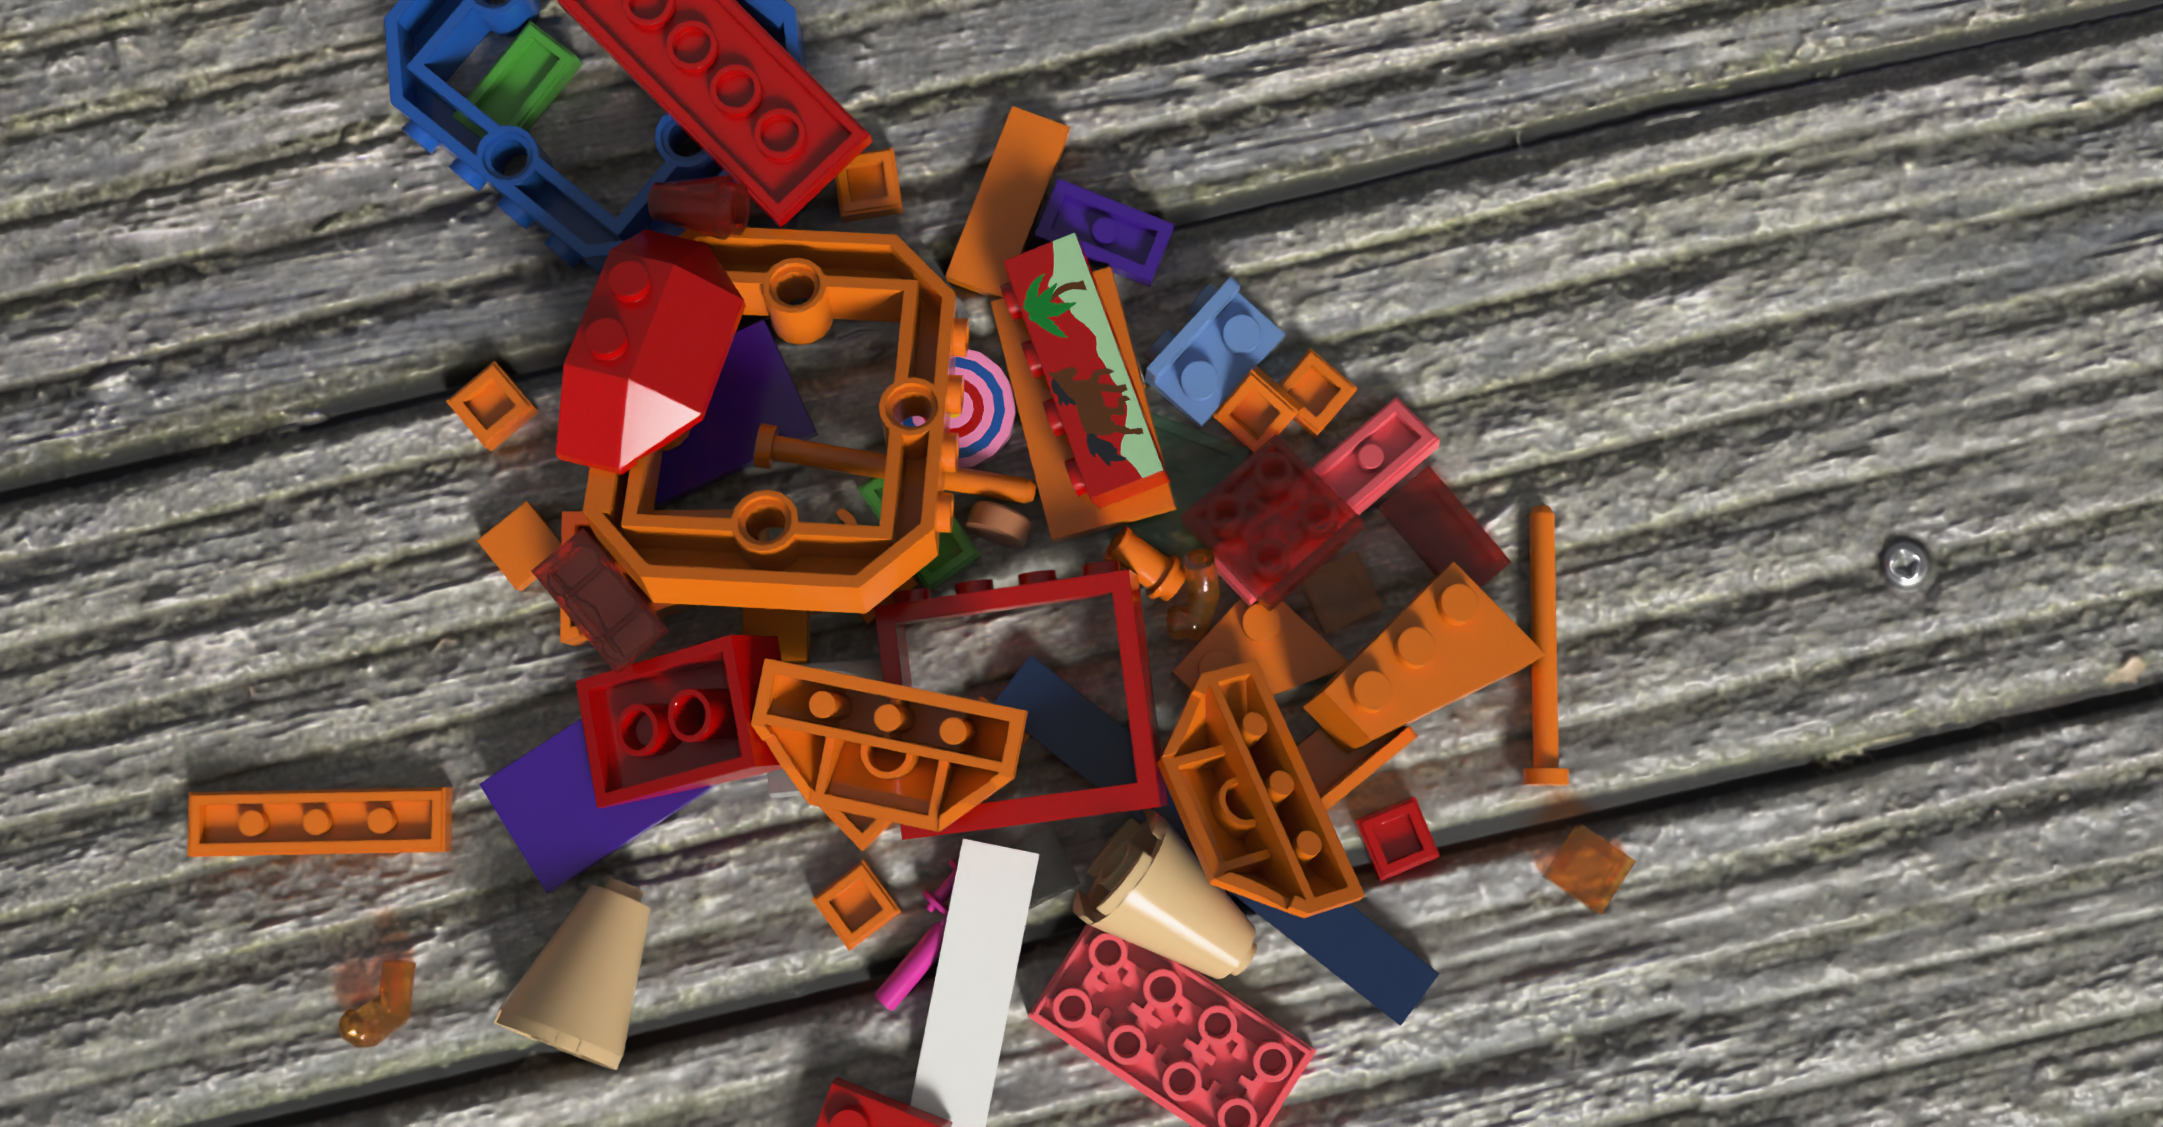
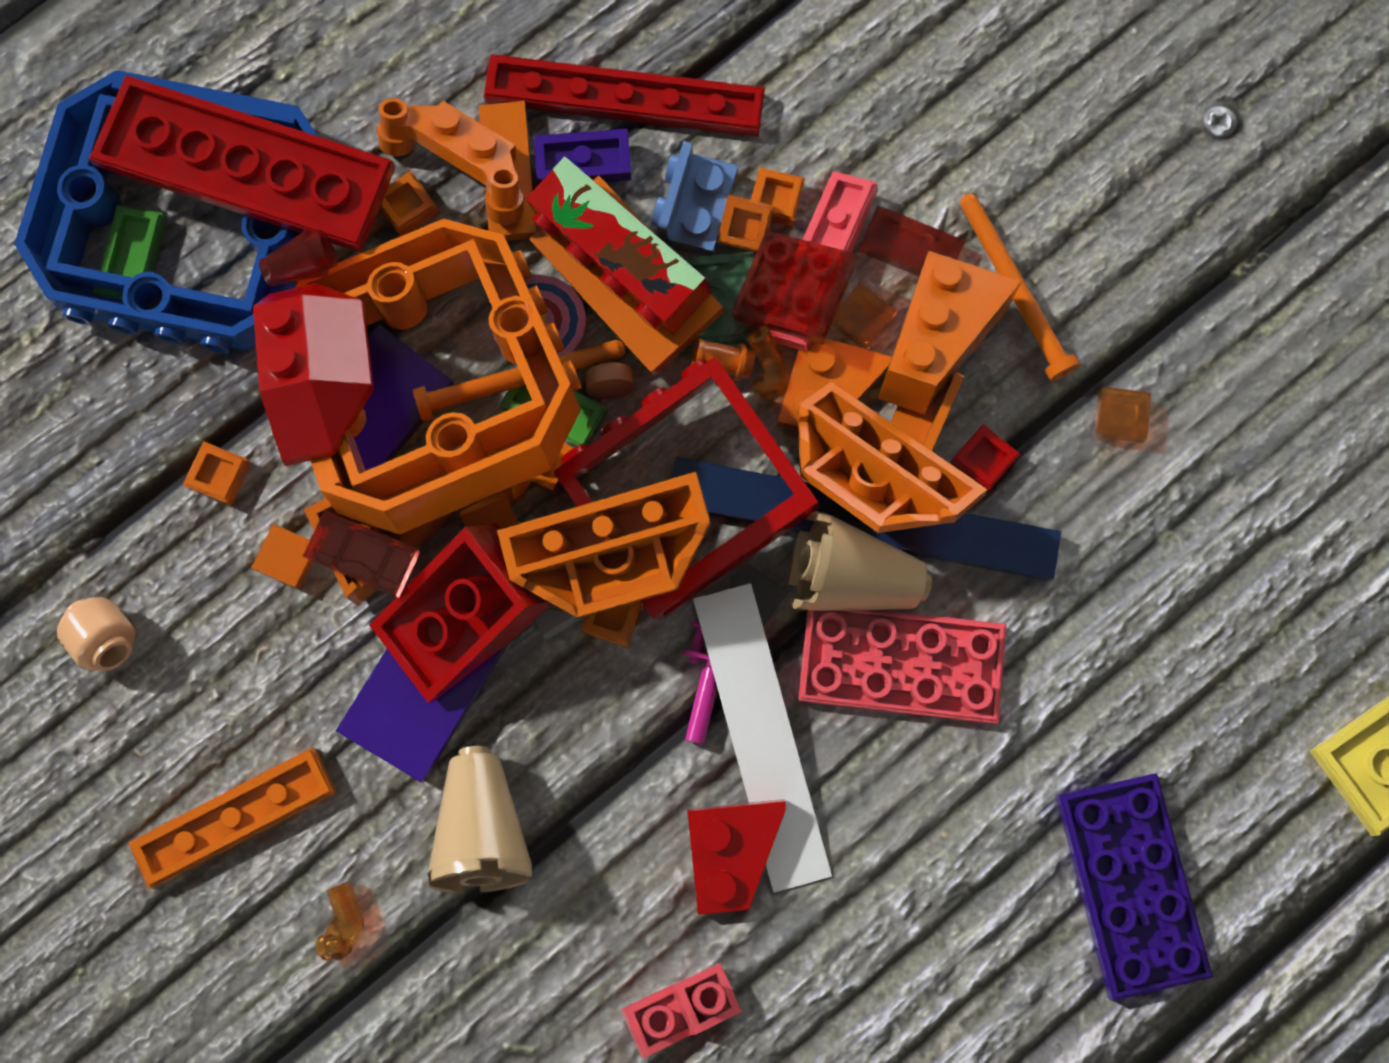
camera: 25 degrees left, 5 degrees down
orange tile [811,859,903,951] -> none
none -> light nougat head [57,597,135,671]
none -> orange plate [377,98,524,225]
none -> red tile [483,54,765,137]

